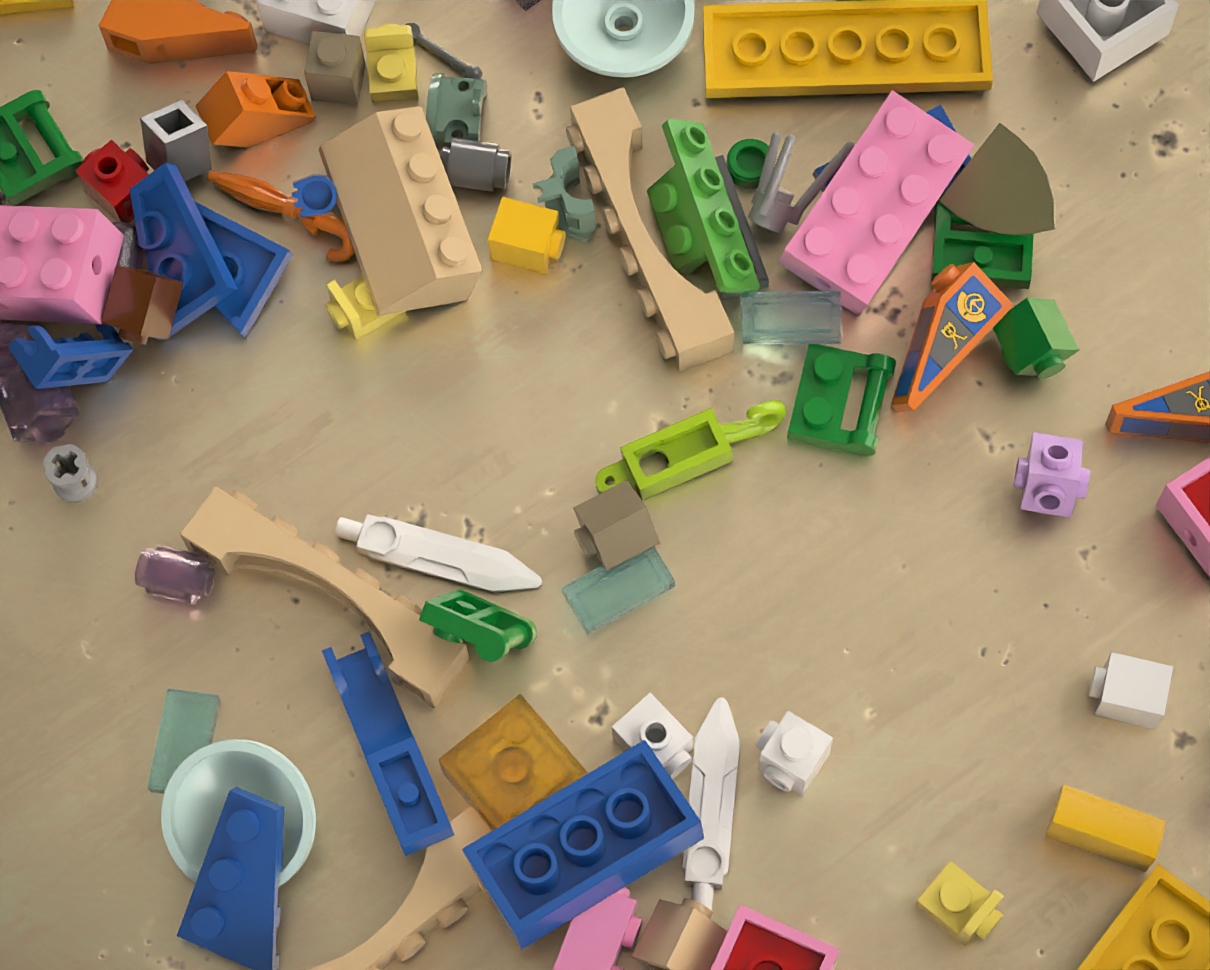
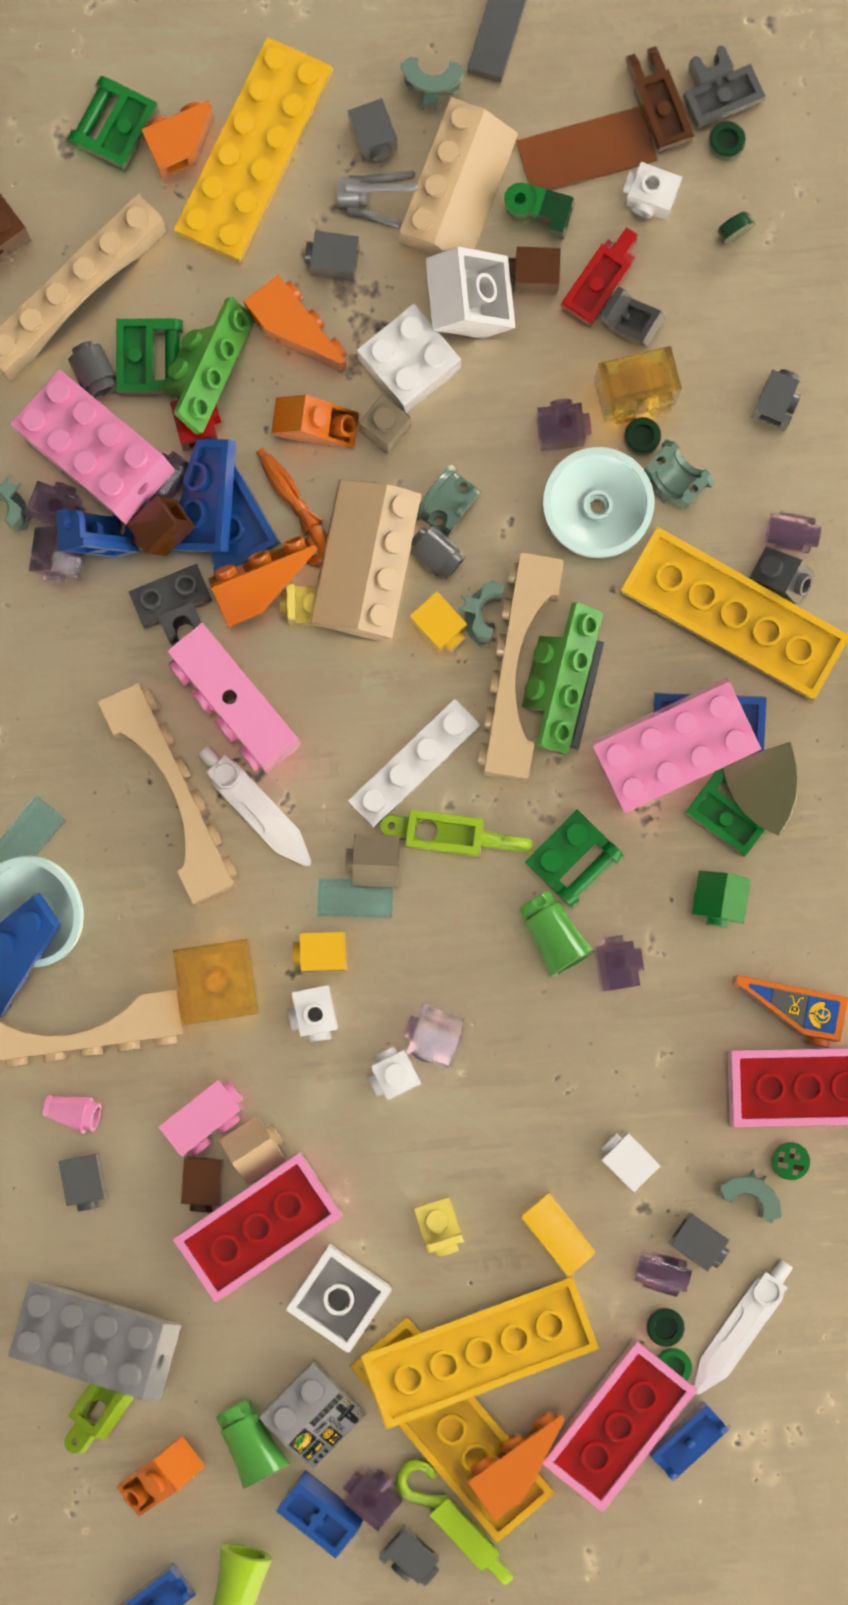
camera: 25 degrees right, 15 degrees up
light grey bush [43,444,98,503] -> none
brick [135,545,215,605] -> none
dark grey brick [140,100,212,182] -> none
blue piece [291,174,337,217] -> none
blue piece [322,631,454,856] -> none
light yellow bracket [364,24,419,103] -> none
dark grey hinge [406,23,483,79] -> none
green plate [419,589,537,662] -> none
blue slope [462,740,704,950] -> none
white piece [682,698,740,910] -> none
green tile [726,139,769,189] -> none
clear light blue tile [740,291,843,344] -> none
light grey plant [748,132,854,233] -> none
slope [891,262,1014,412] -> none
lavender brick [1014,432,1090,518] -> none
none -> dark grey plate [128,563,212,646]
none -> bright green bracket [162,297,254,434]
none -> bright pink brick [167,623,301,775]
none -> orange slope [207,536,317,628]
none -> yellow brick [293,932,347,972]
none -> white plate [348,699,481,829]
none -> brick [403,1004,465,1068]
none -> bright green plant [520,891,595,978]
none -> brick [594,935,644,992]

